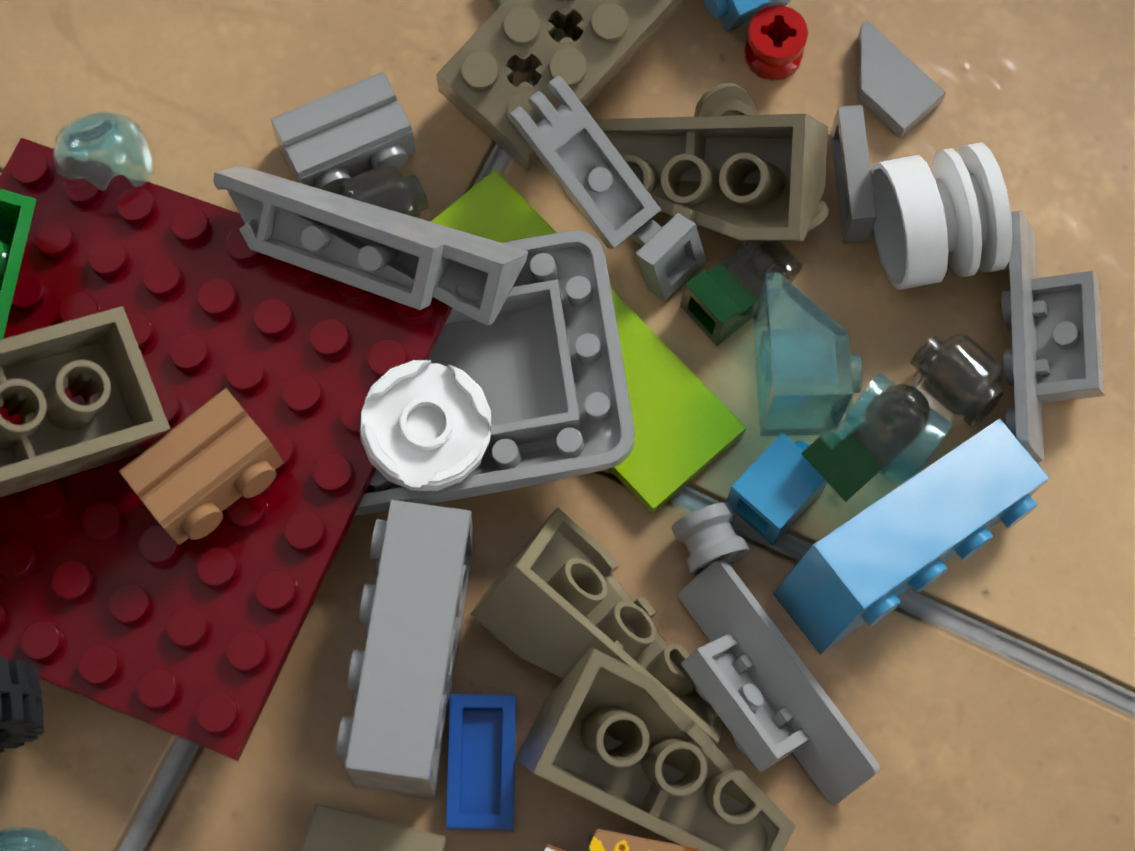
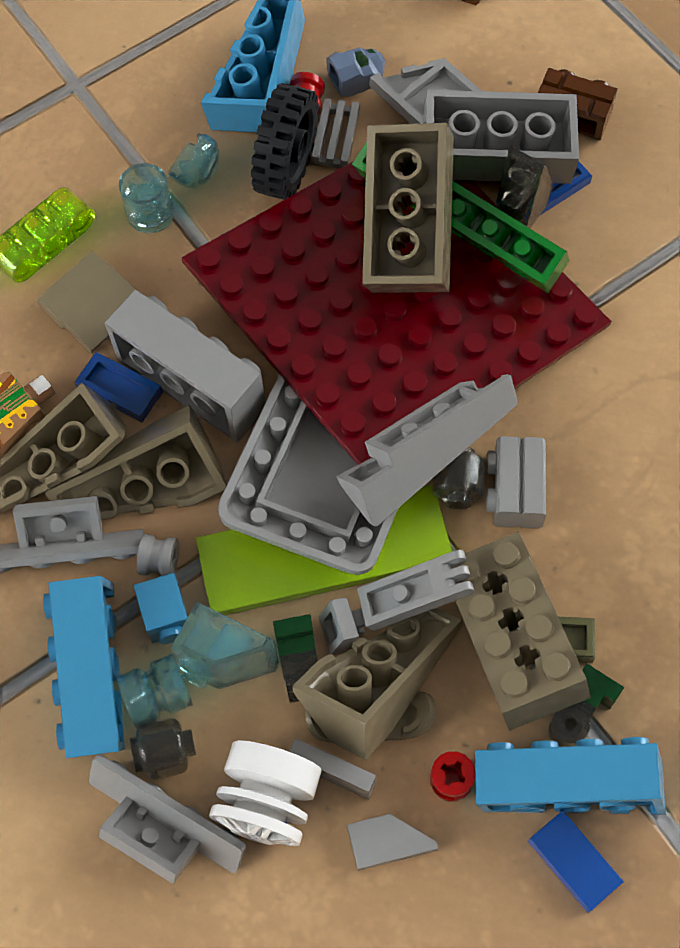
camera: 125 degrees right, 5 degrees down
clear light blue hair [53,111,154,190] -> none
medium nougat brick [119,388,285,545] -> none
white tile [361,360,491,491] -> none
leg [801,384,931,502] -> none

